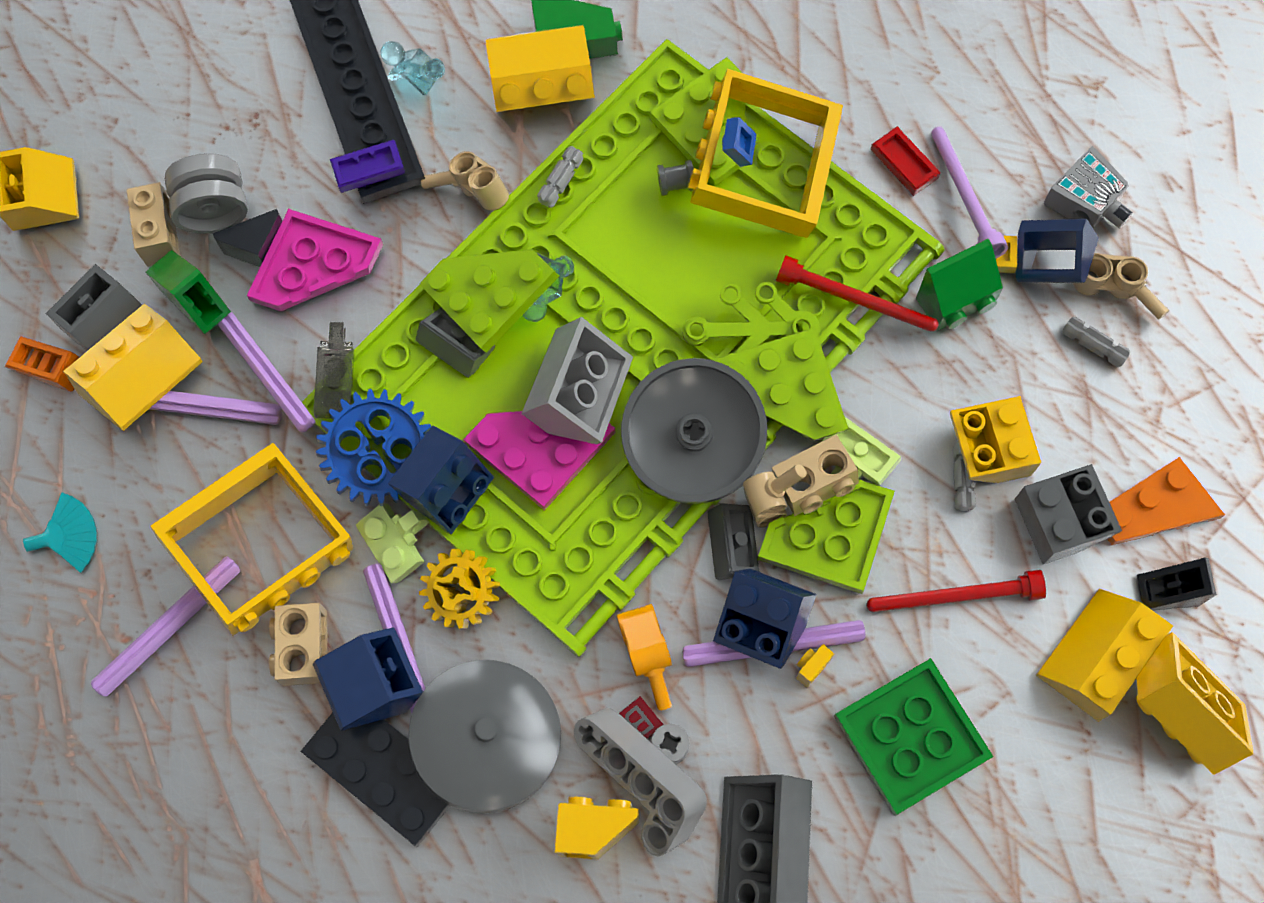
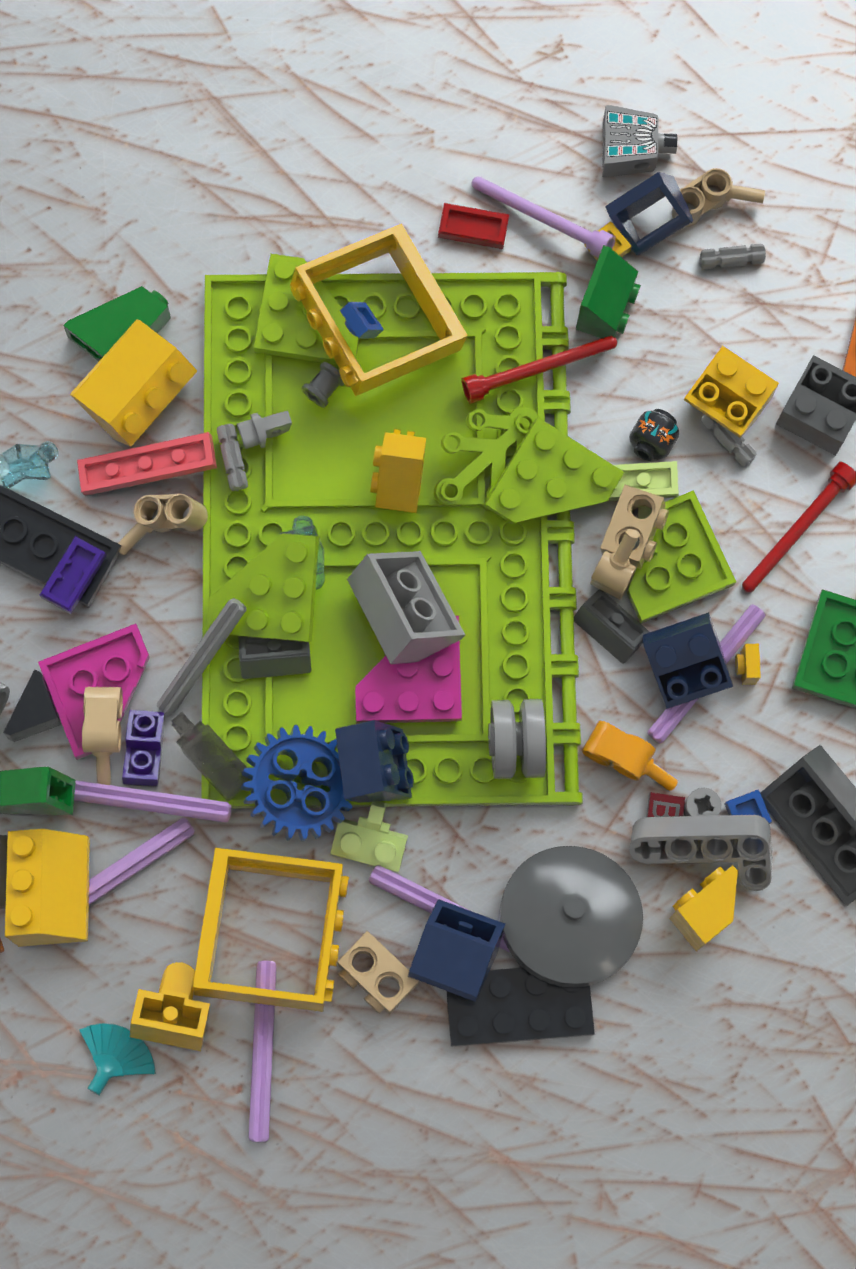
camera: 50 degrees left, 5 degrees up
yellow gear [419,549,500,629] -> none
dark grey dish [621,358,767,504] -> none
none -> coral plate [77,432,217,496]
none -> tan beam [82,687,123,785]
none -> dark purple slope [122,710,165,787]
none -> yellow brick [130,962,210,1051]
none -> light grey axle [157,598,246,715]
none -> light grey piece [237,410,292,449]
none -> yellow brick [370,429,426,513]
none -> light grey wheel [488,699,546,779]
none -> black head [629,409,679,461]
none -> blue plate [724,789,772,824]

